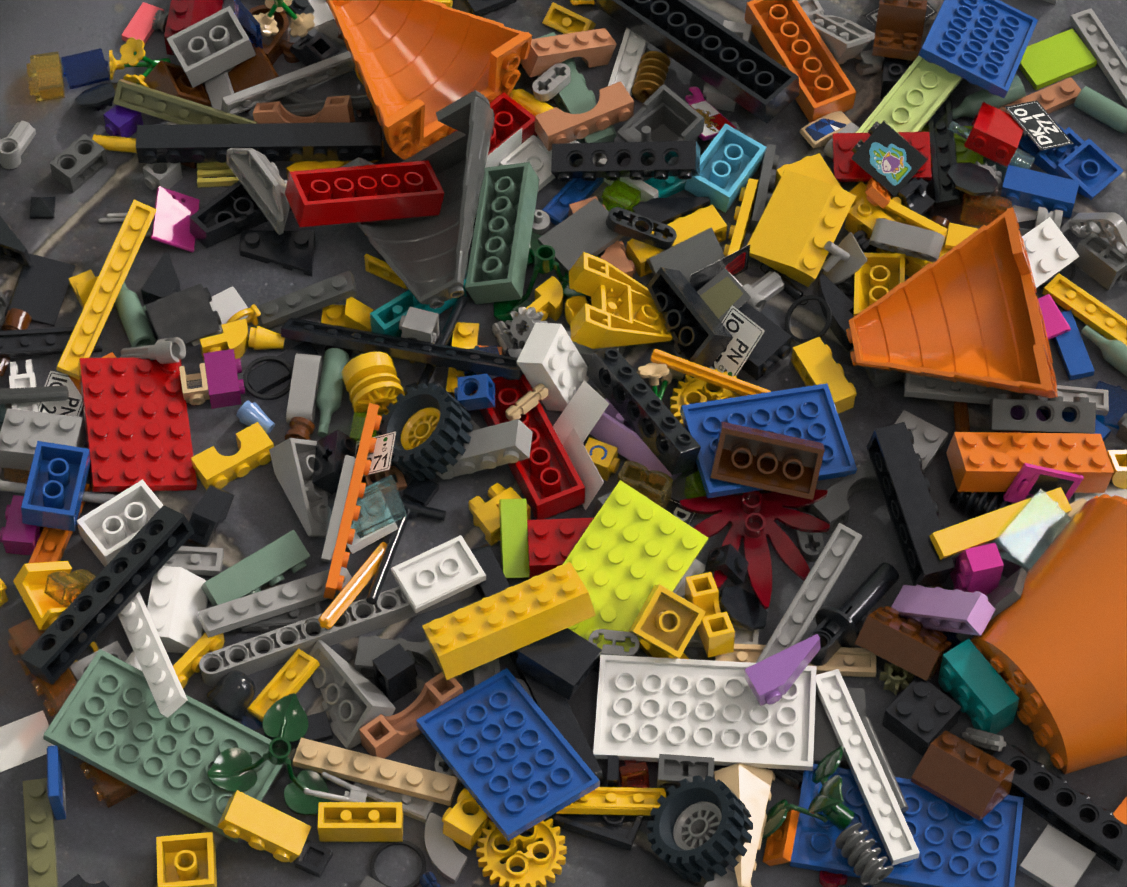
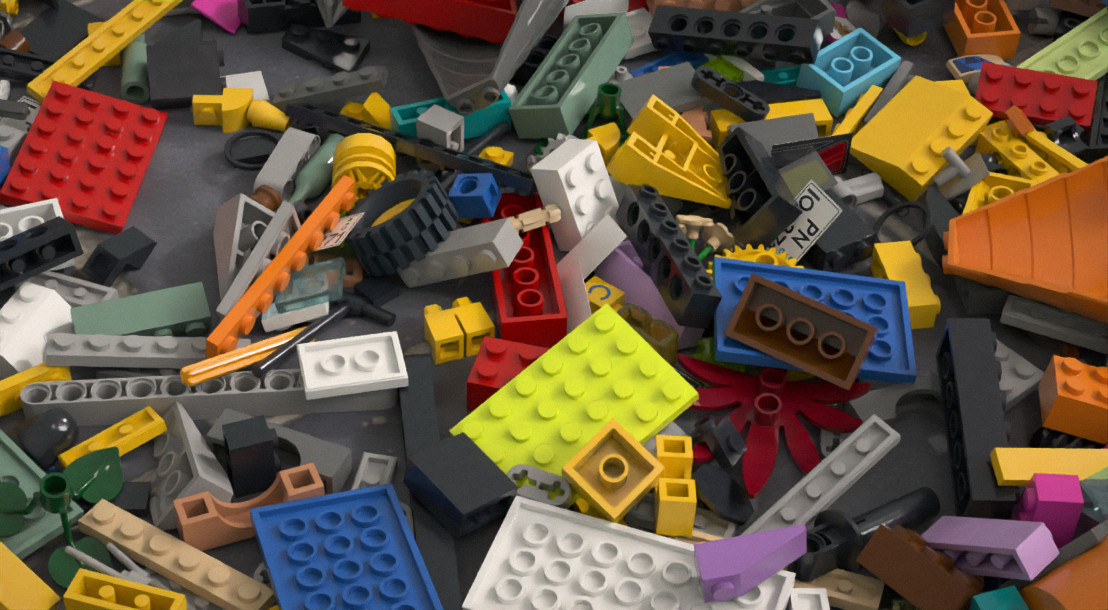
camera: 15 degrees right, 15 degrees down
light grey piece [120,337,186,364] -> none
tan window [179,363,210,405] -> none
yellow arch [191,422,274,490] -> none
magenta brick [203,349,245,409] -> none
yellow piece [227,304,261,326] -> none
medium blue cone [236,400,275,435] -> none
yellow slope [364,253,408,290] -> none
yellow brick [422,562,596,680] -> none
lime tile [499,499,529,578] -> none
light orange axle [650,349,771,396] -> none
black panel [851,120,928,197] -> none
light grey beam [869,218,945,262] -> none

